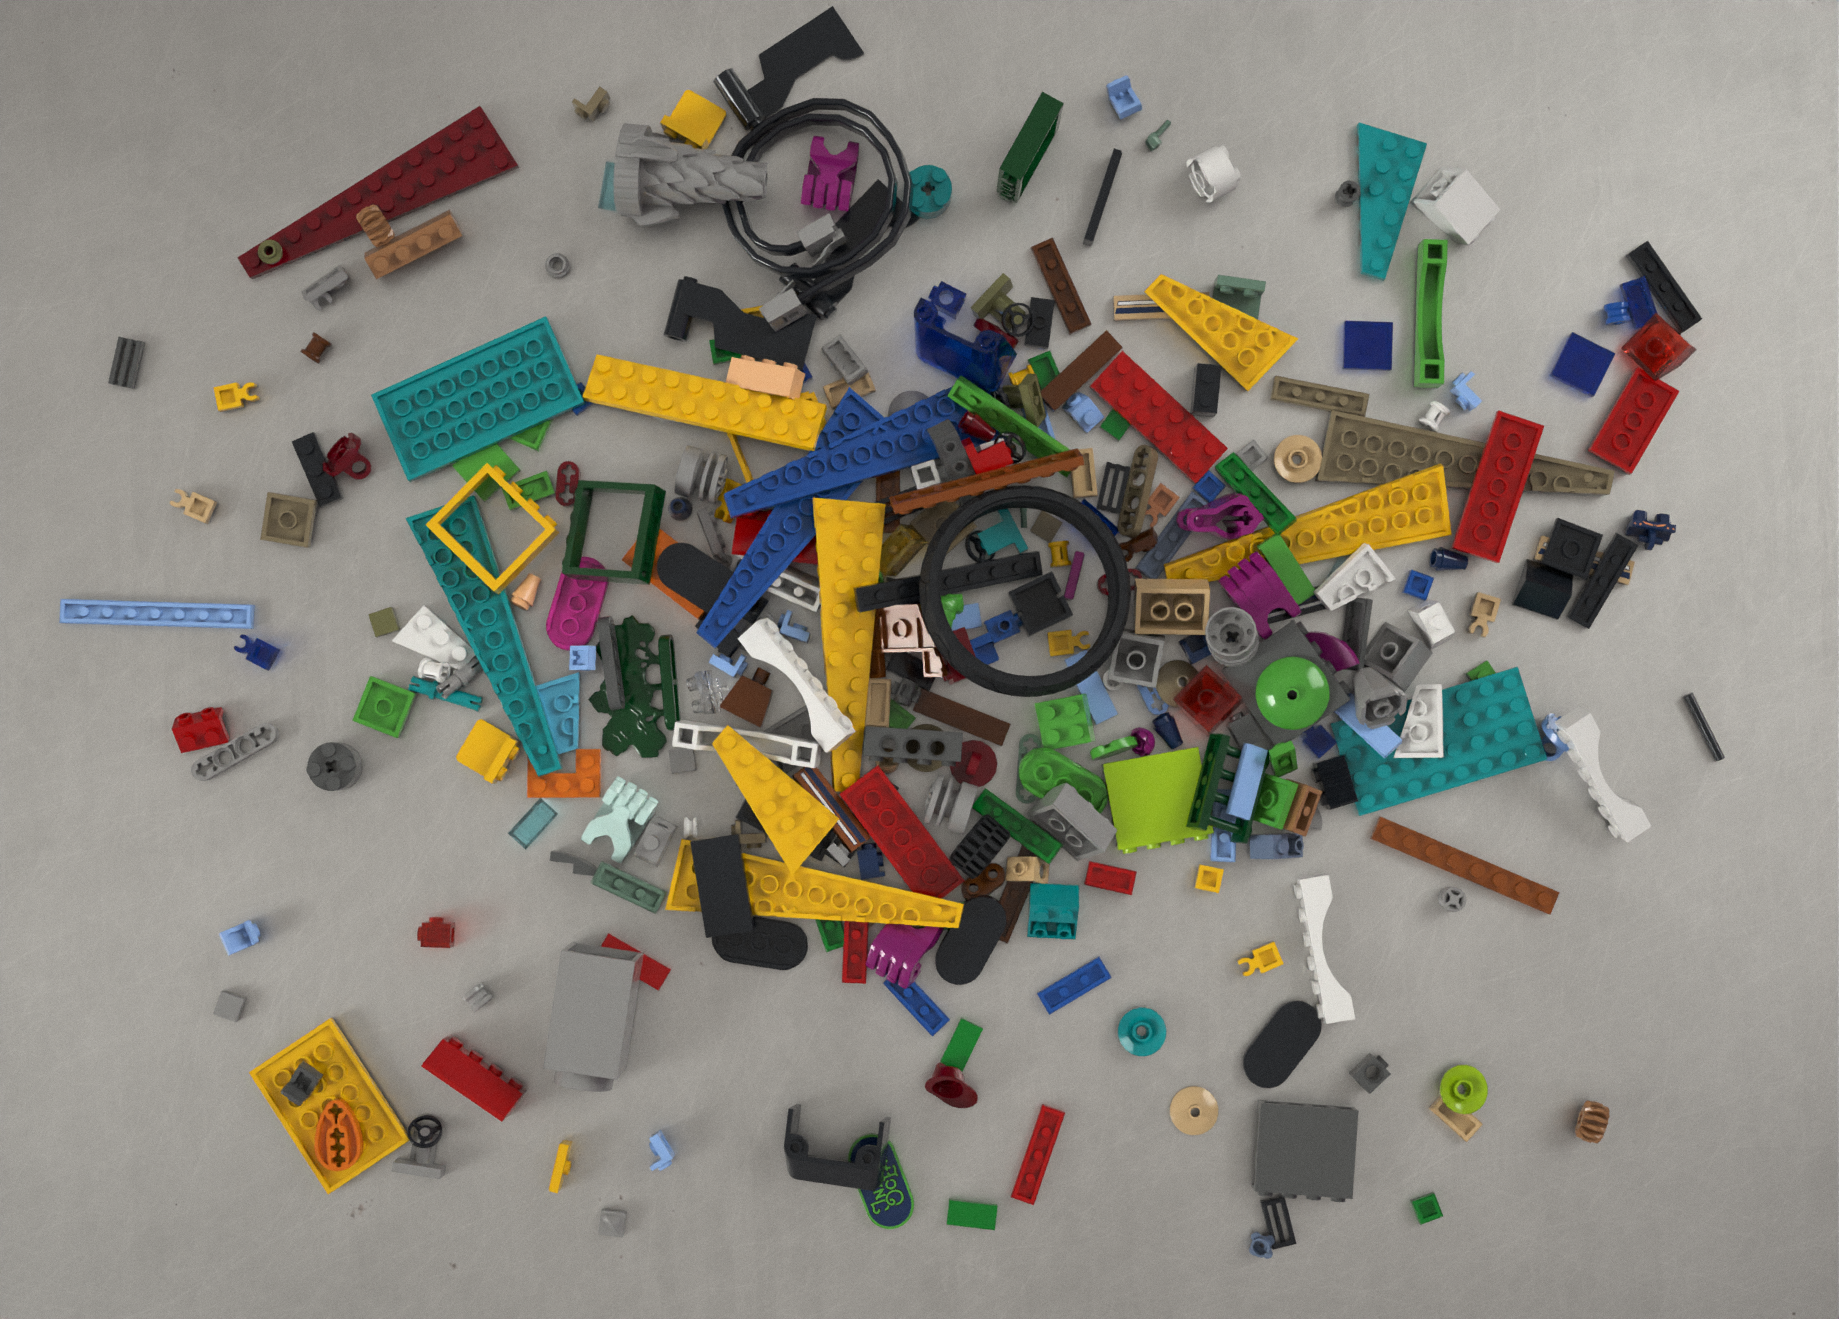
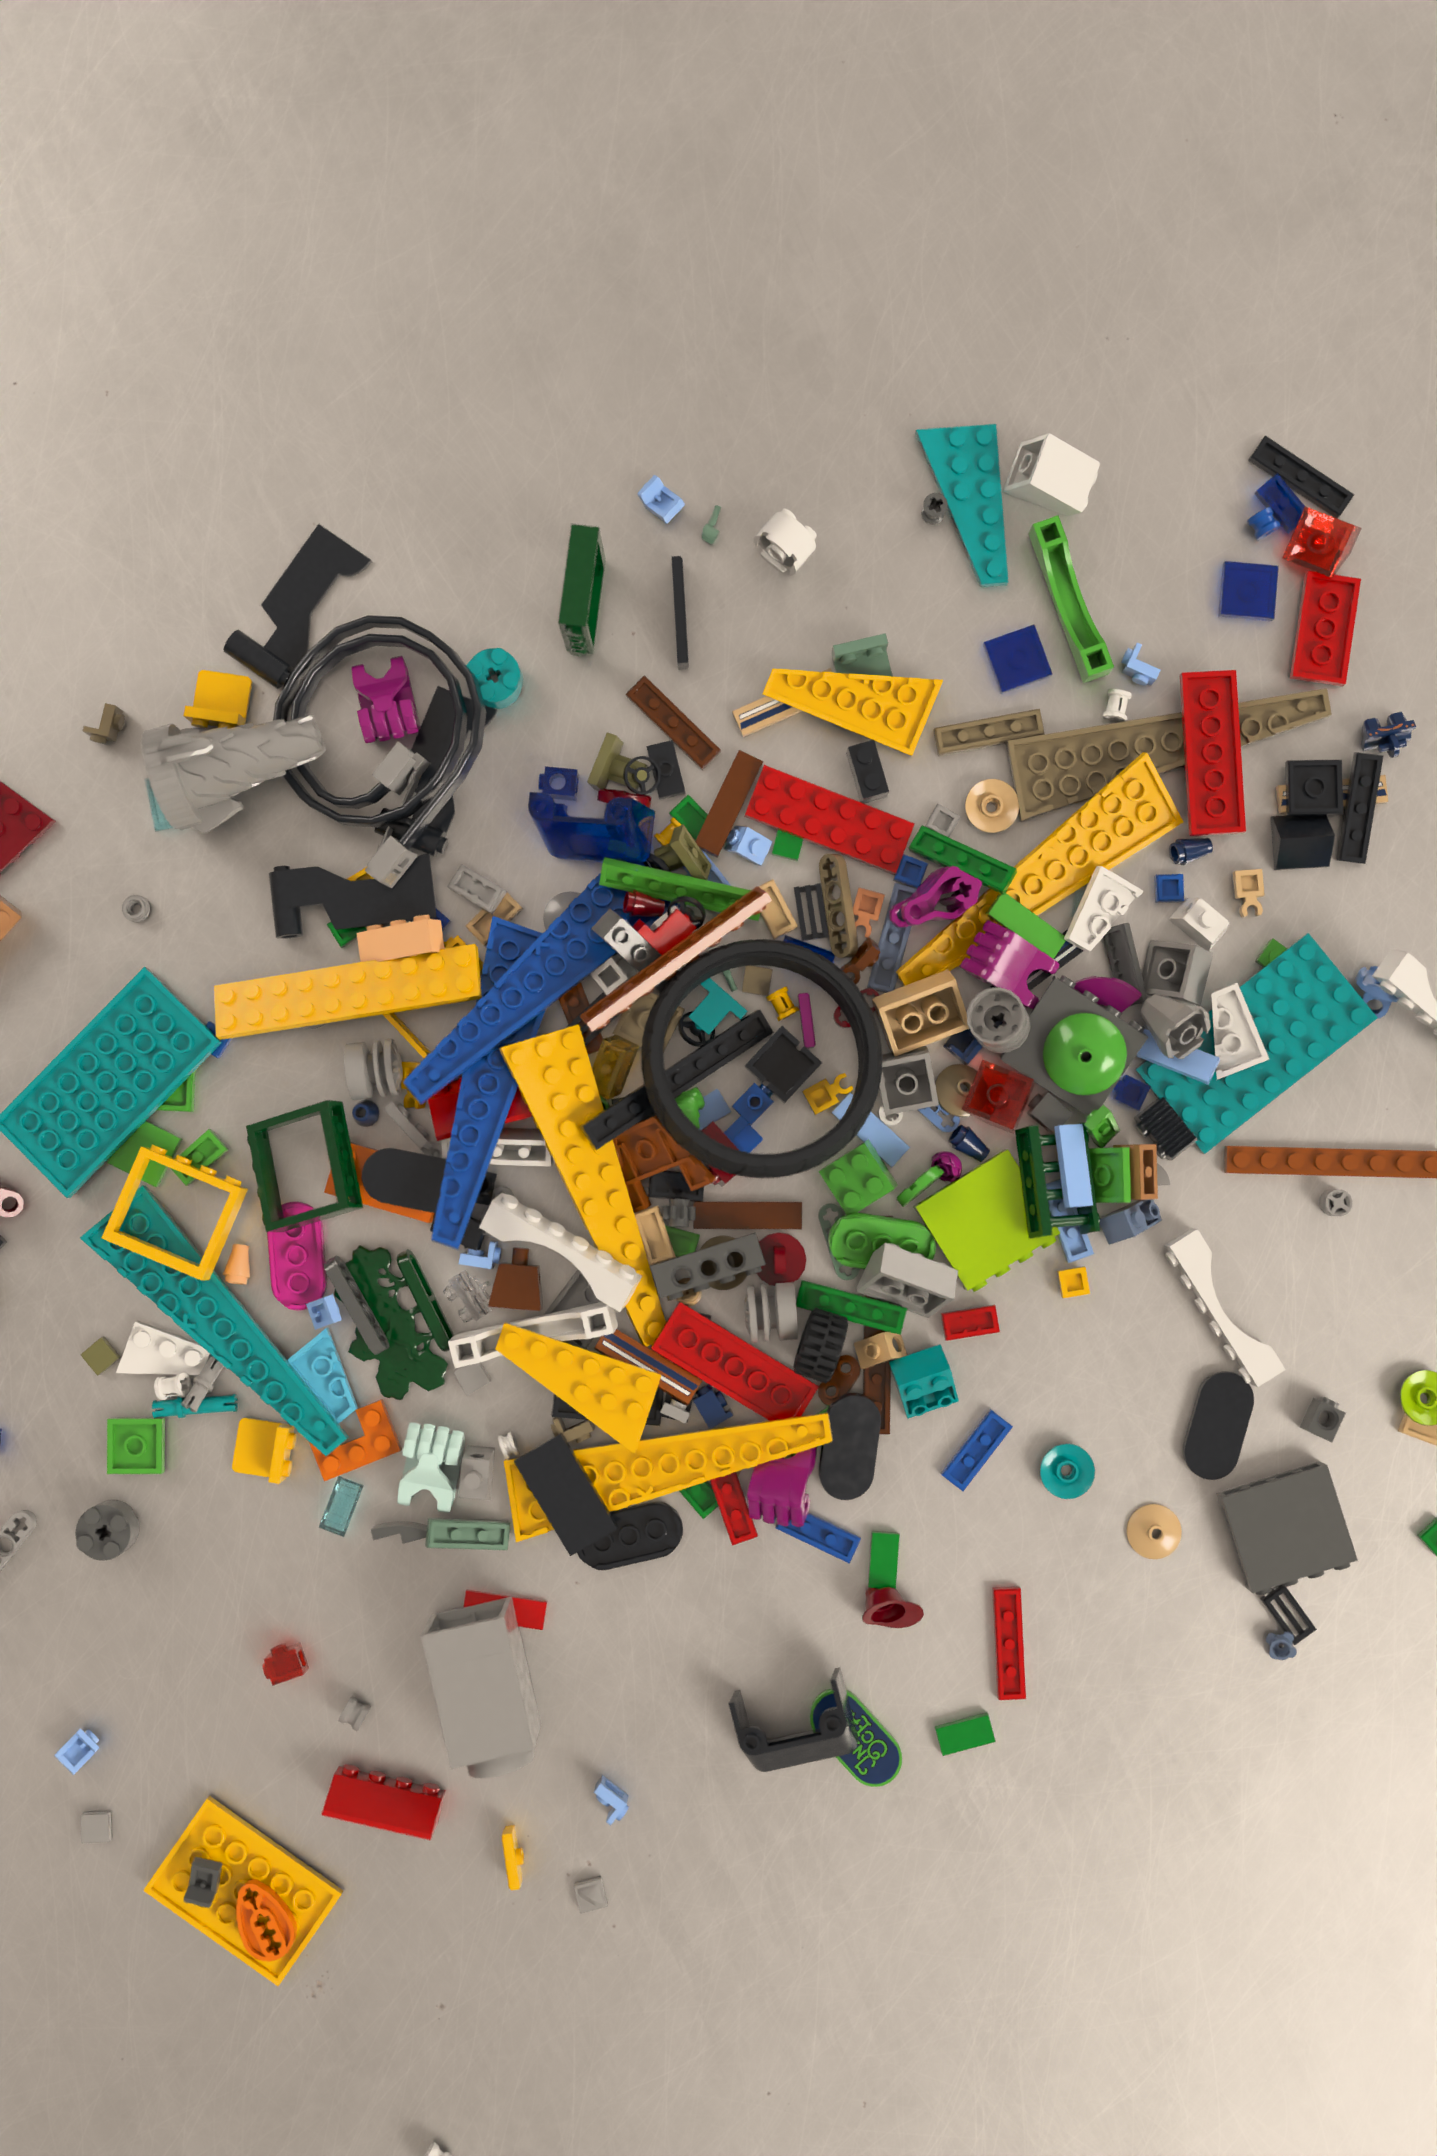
camera: 20 degrees left, 0 degrees up
light grey piece [392,1115,446,1179] -> none
dark red beam [555,461,581,508] -> none
light blue bracket [777,610,811,644] -> none
yellow plate [1237,941,1284,976] -> none

